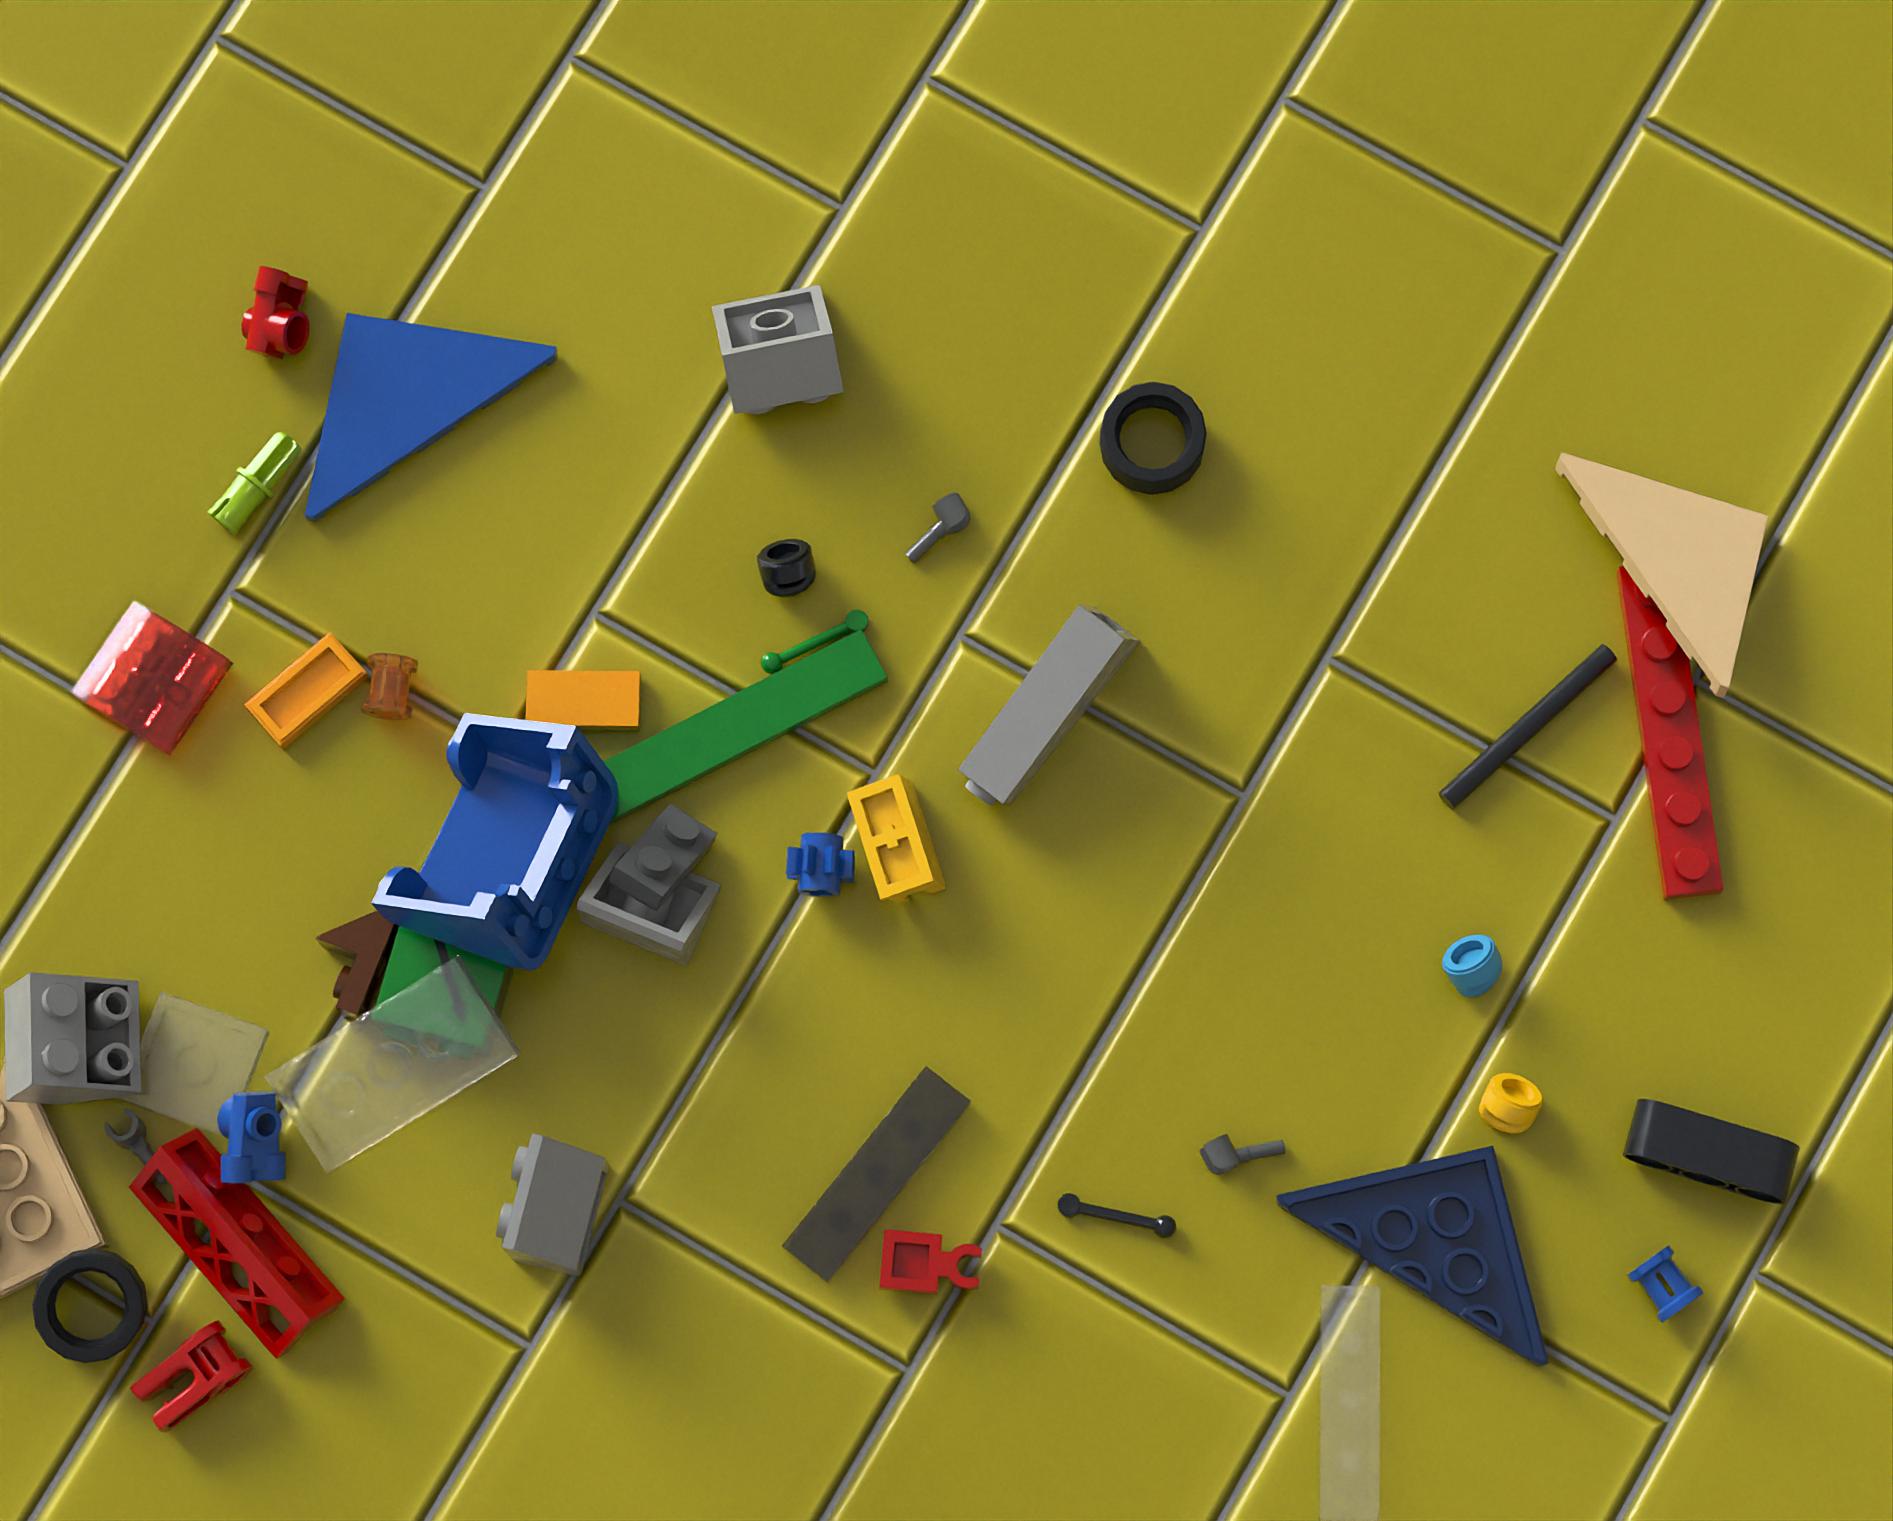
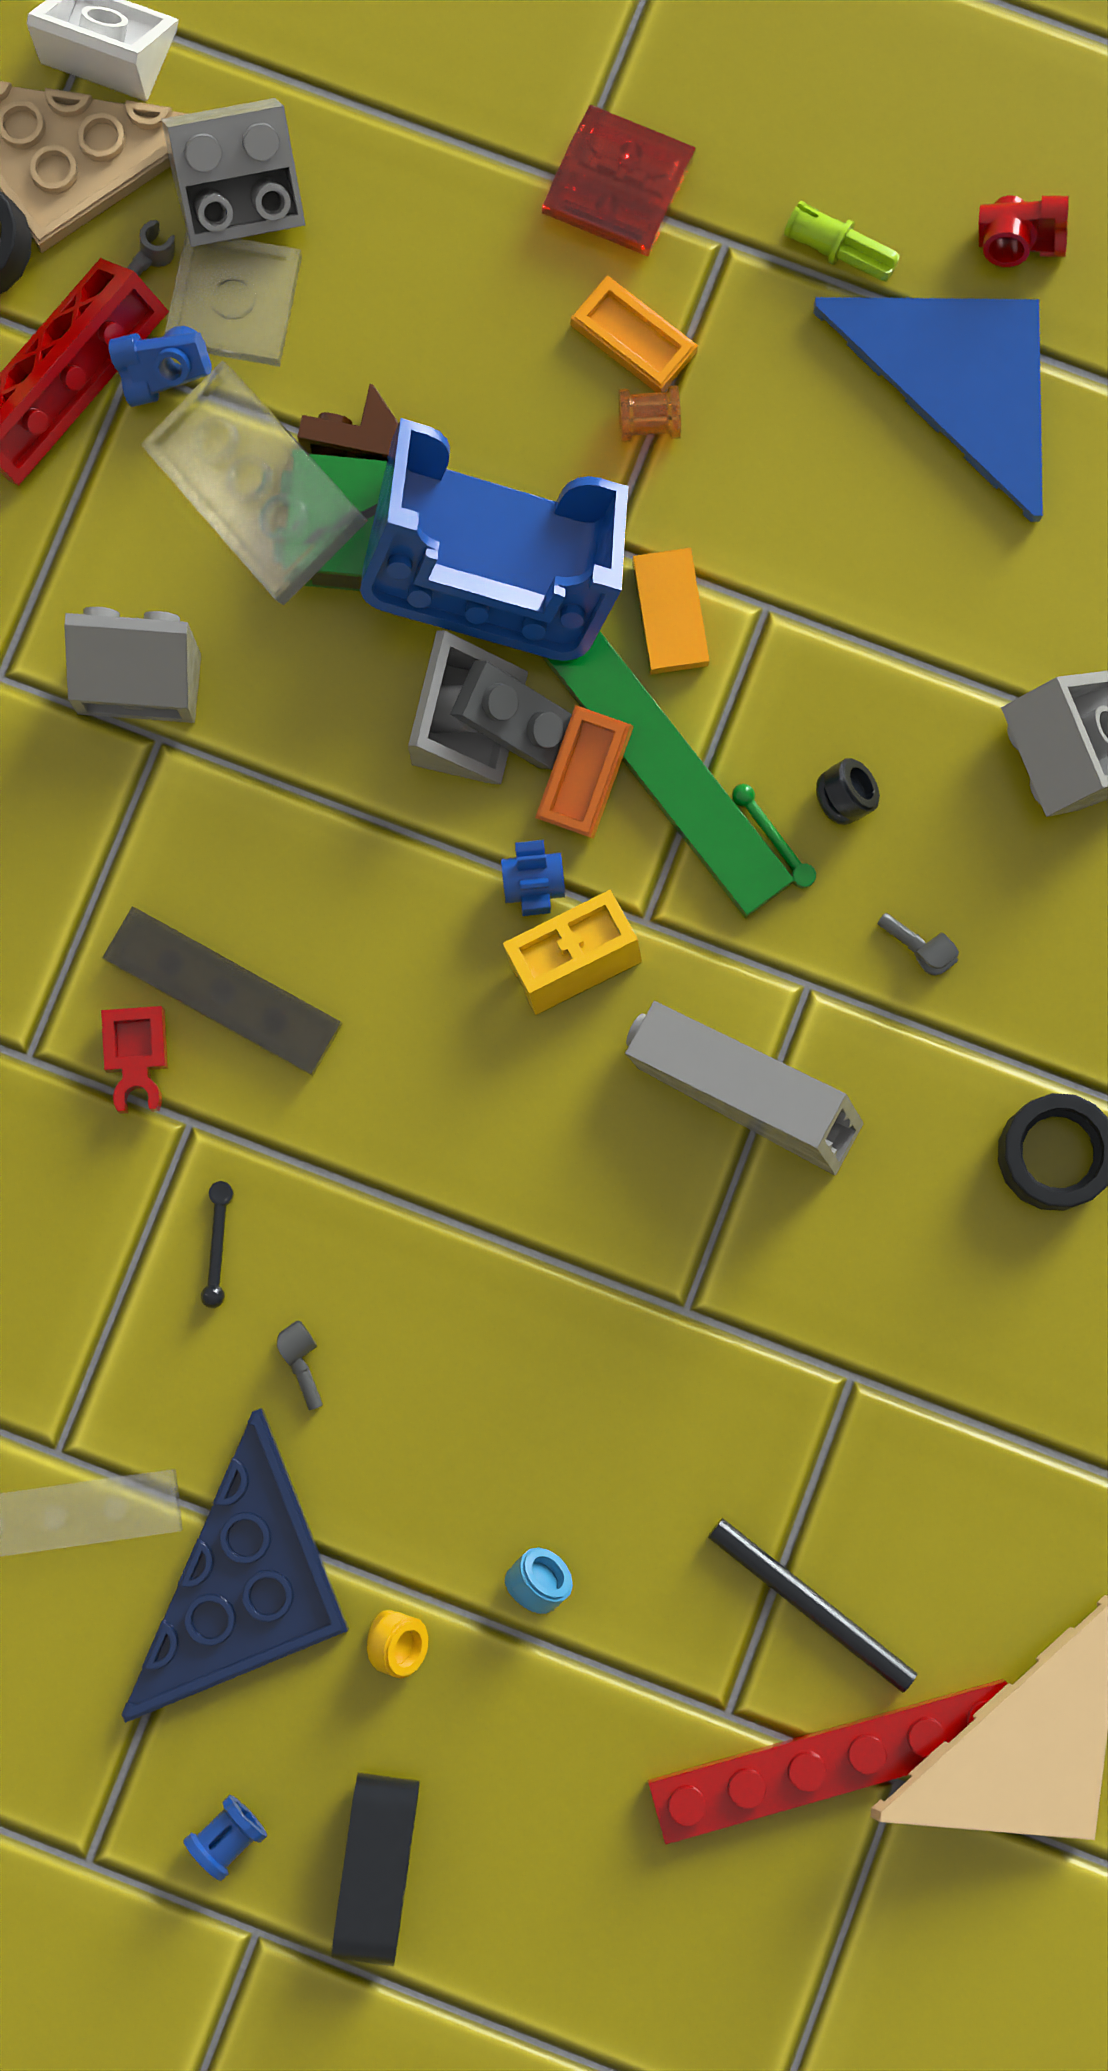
camera: 75 degrees right, 5 degrees up
none -> orange tile [535,705,634,839]

